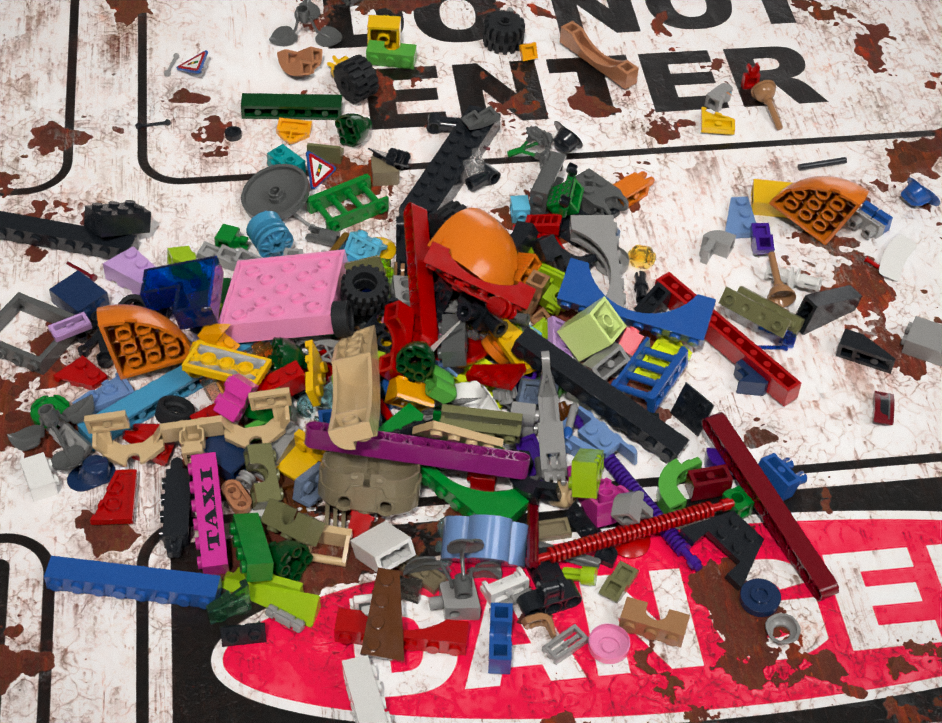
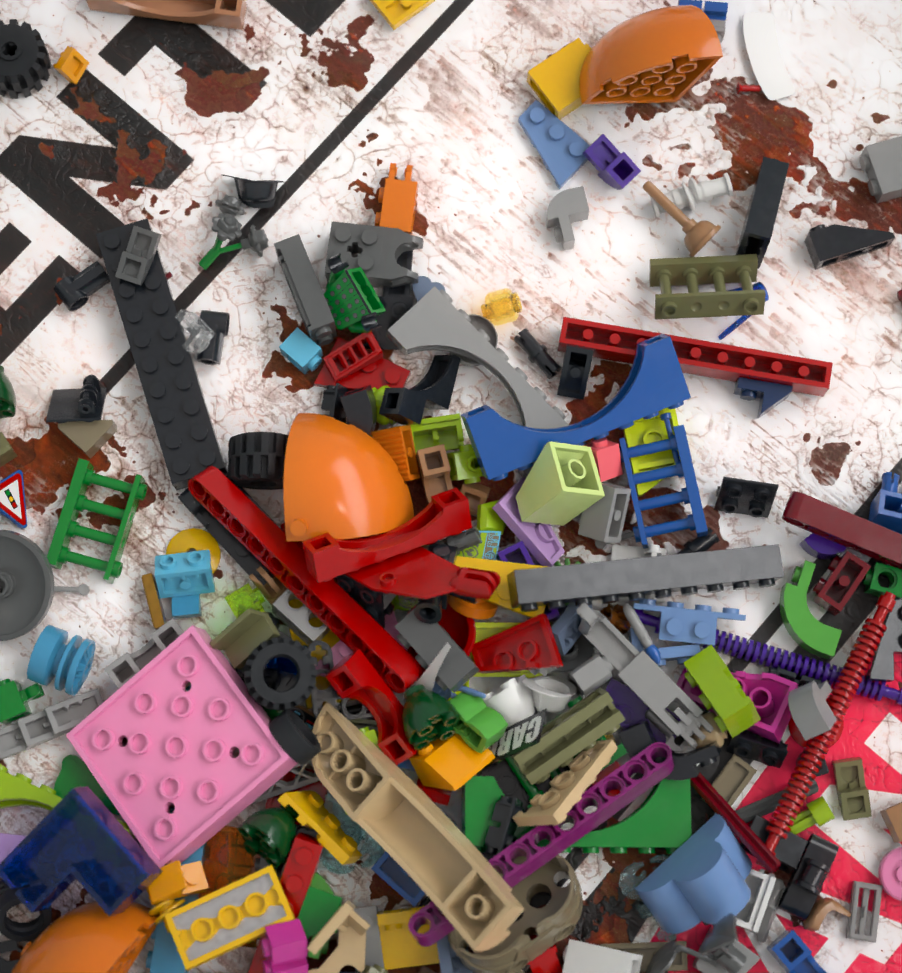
camera: 40 degrees left, 30 degrees up
dark grey hinge [304,225,340,246] -> none

